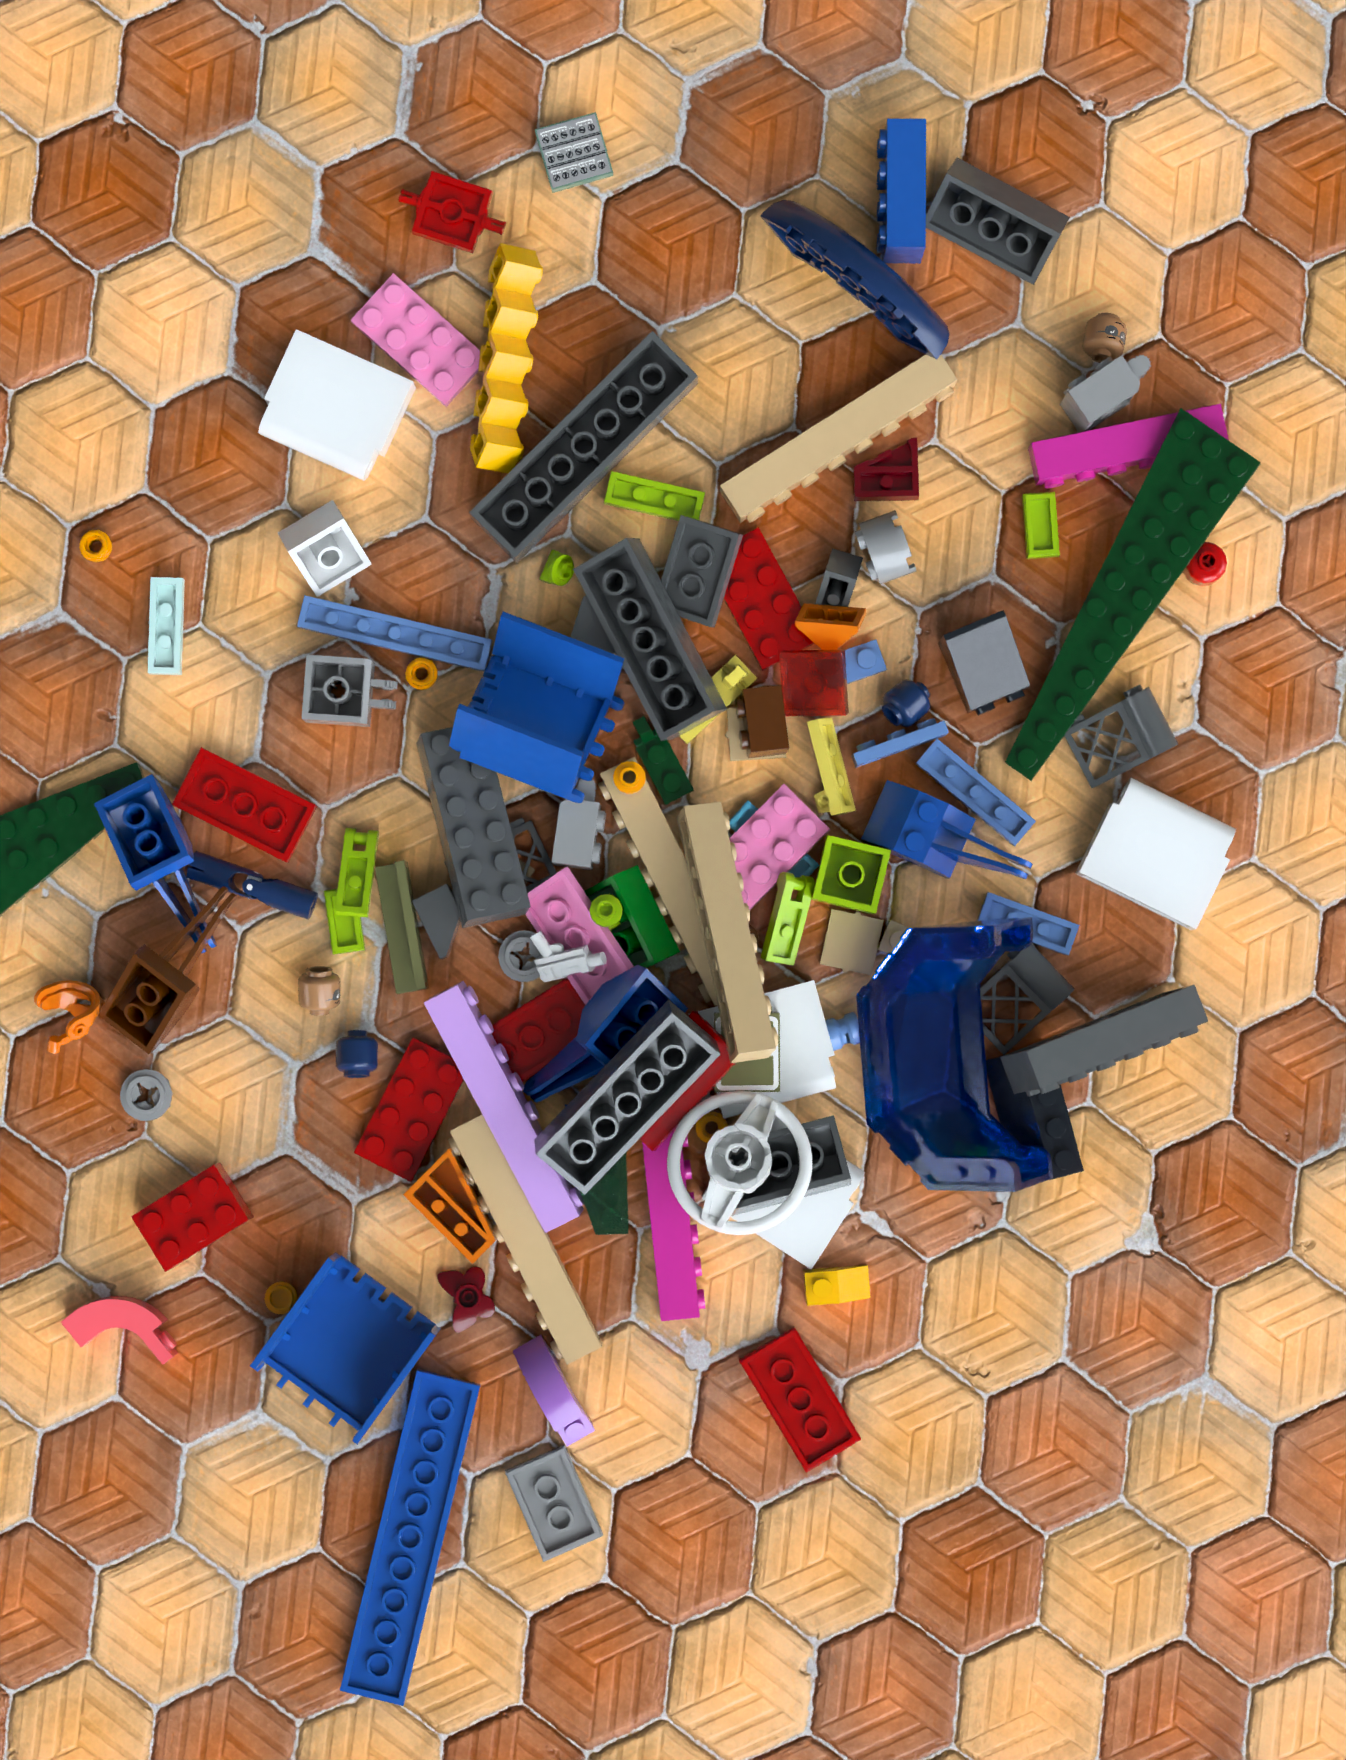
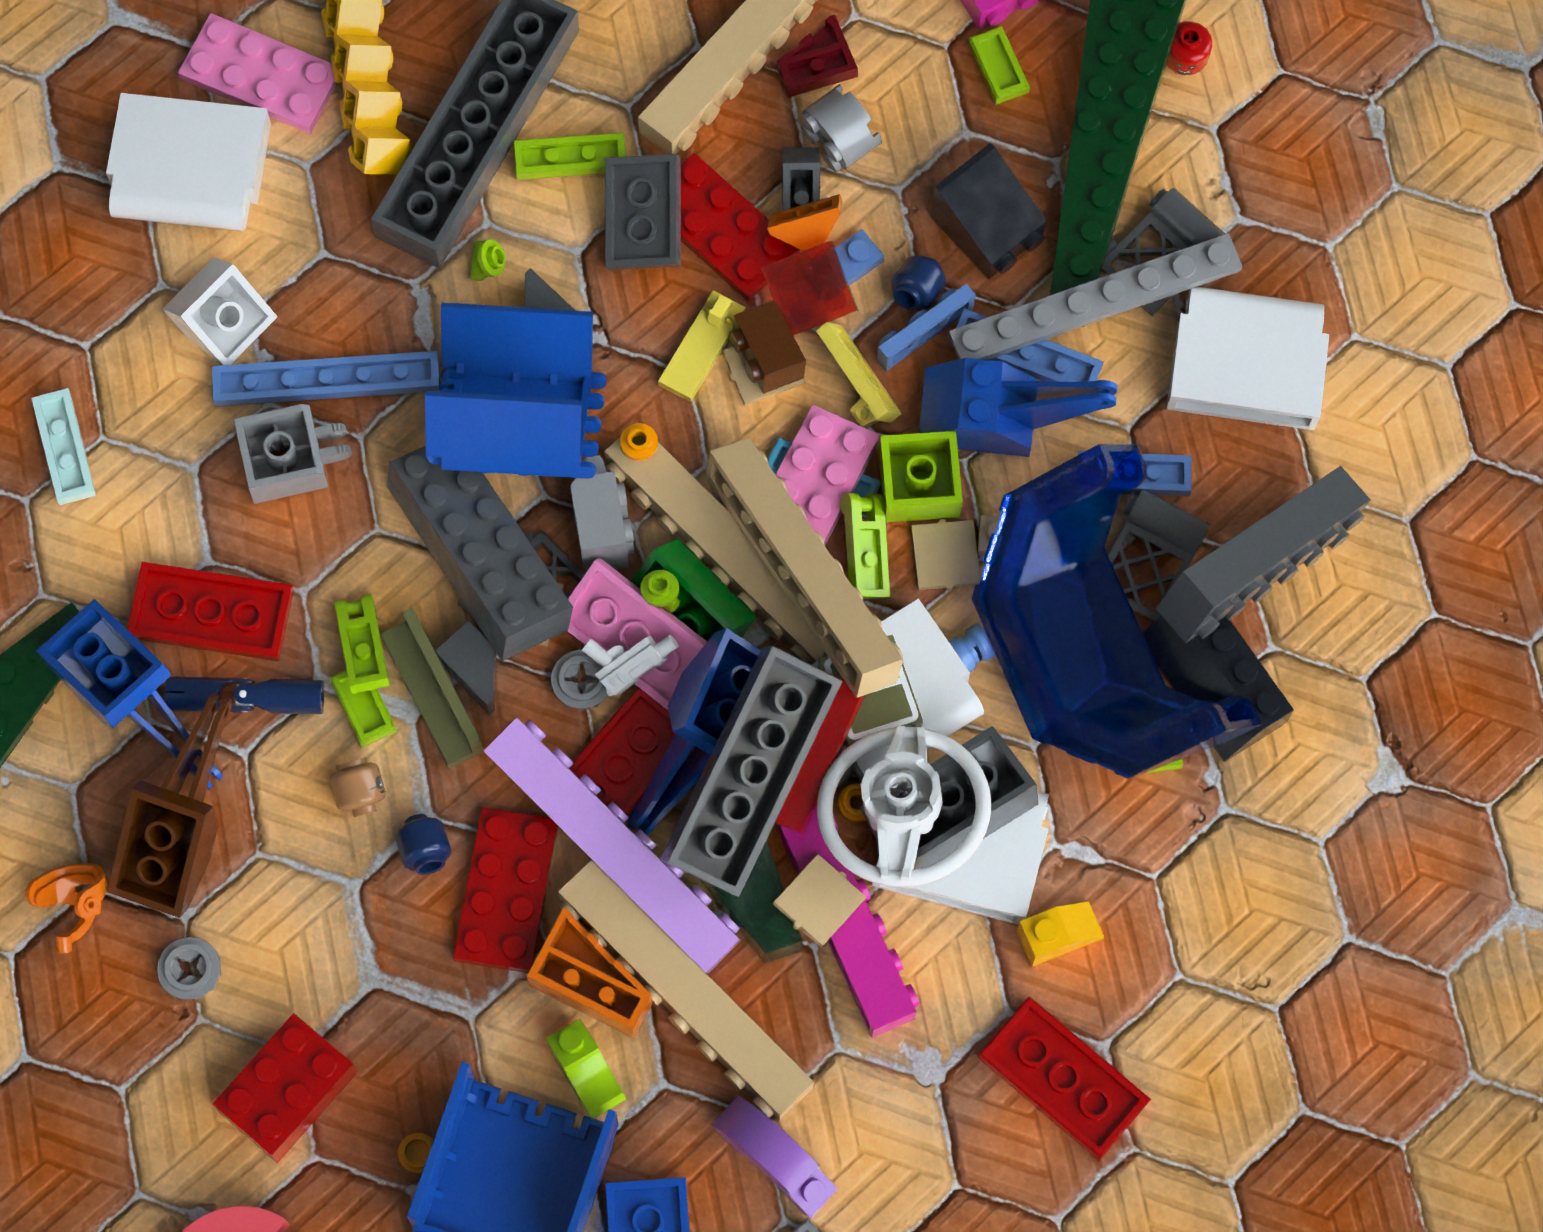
camera: 25 degrees left, 15 degrees down
light orange plate [405,658,438,690] -> none
dark red animal [437,1266,495,1333] -> none
dark grey brick [573,538,727,741] -> none
dark green hinge [633,716,694,805] -> none
none -> lime arch [546,1019,626,1119]
none -> tan piece [773,854,867,947]
none -> light grey plate [949,233,1243,360]

